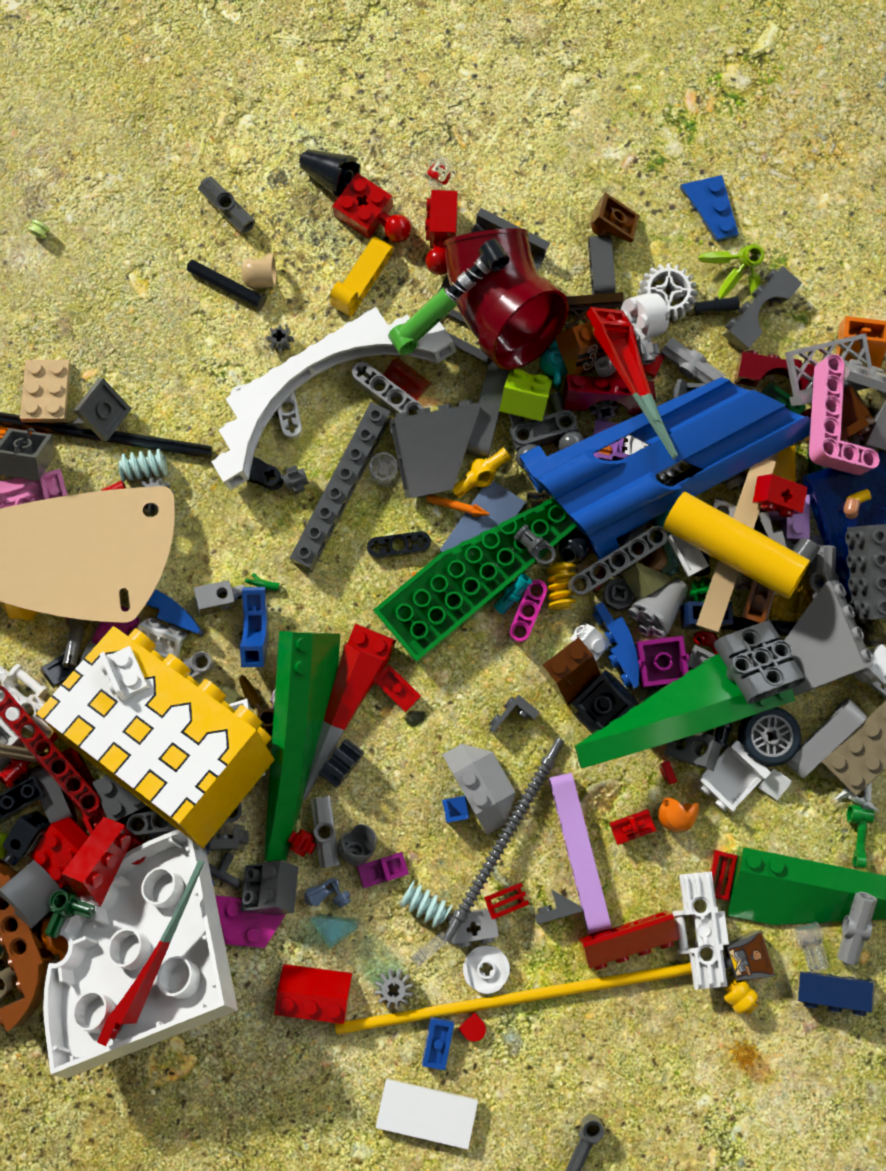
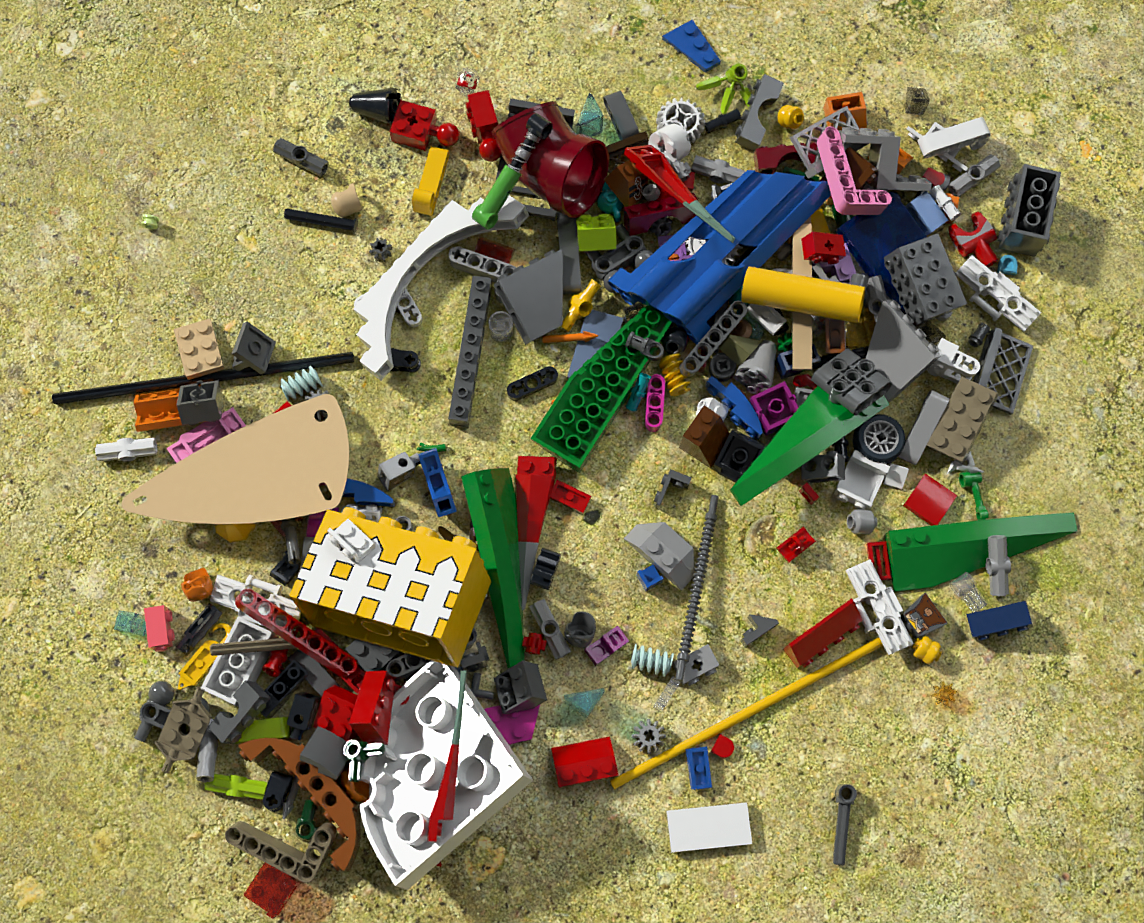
camera: 25 degrees left, 5 degrees down
dark grey gear [282,465,309,494] -> none
sand blue piece [304,878,351,908] -> none
white plate [463,945,510,994] -> none
red tile [484,882,529,920] -> none
lavender beam [549,772,612,935] -> none
reddish brown slope [590,192,640,243] -> none
orange helmet [658,797,699,833] -> none
nougat arm [844,489,871,519] -> none
none -> clear light blue slope [576,93,604,137]
none -> yellow piece [777,105,804,129]
none -> light grey head [847,509,877,535]
none -> red slope [903,473,957,526]

